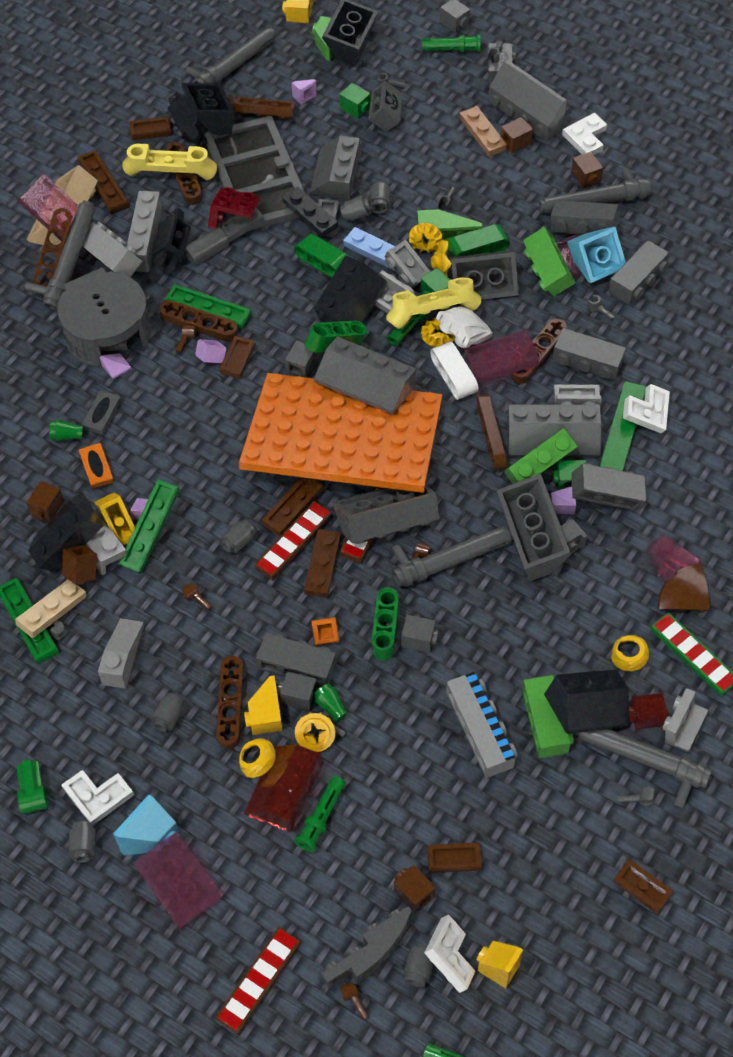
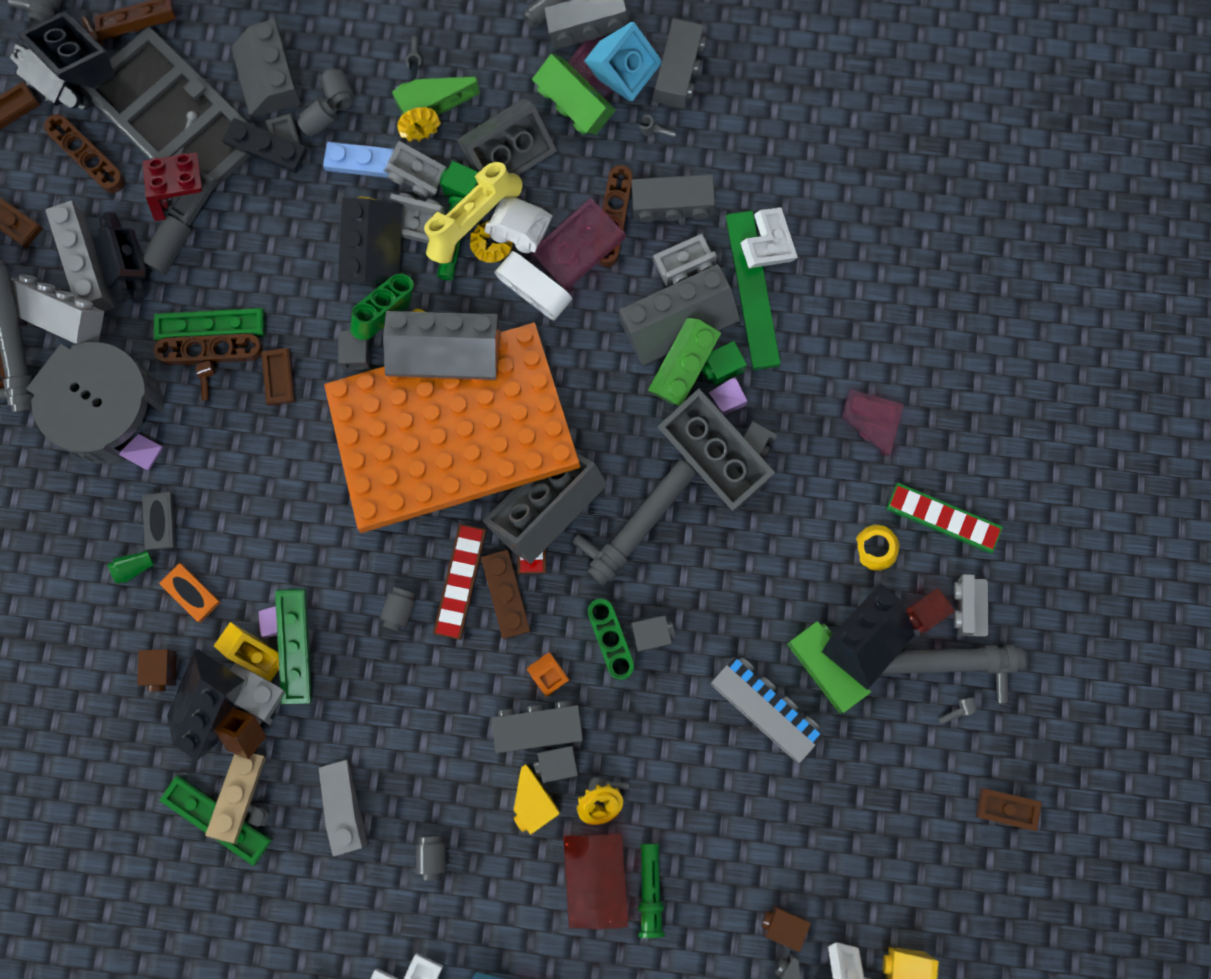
camera: 25 degrees left, 20 degrees up
light yellow plate [123,144,217,180] -> none
reddish brown hand [182,584,212,611] -> none
lavender slope [196,339,226,363] -> none
reddish brown beam [216,656,244,749] -> none
yellow piece [239,738,276,778] -> none
reddish brown plate [262,477,324,537] -> none
green beam [294,234,348,278] -> none
green cone [313,683,347,722] -> none
reddish brown hand [411,543,431,560] -> none
reddish brown tile [427,842,482,873] -> none
yellow plate [431,240,451,277] -> none
green beam [447,224,510,257] -> none
reddish brown beam [476,394,507,470] -> none
brick [571,463,646,510] -> none
reddish brown brick [657,564,710,611] -> none

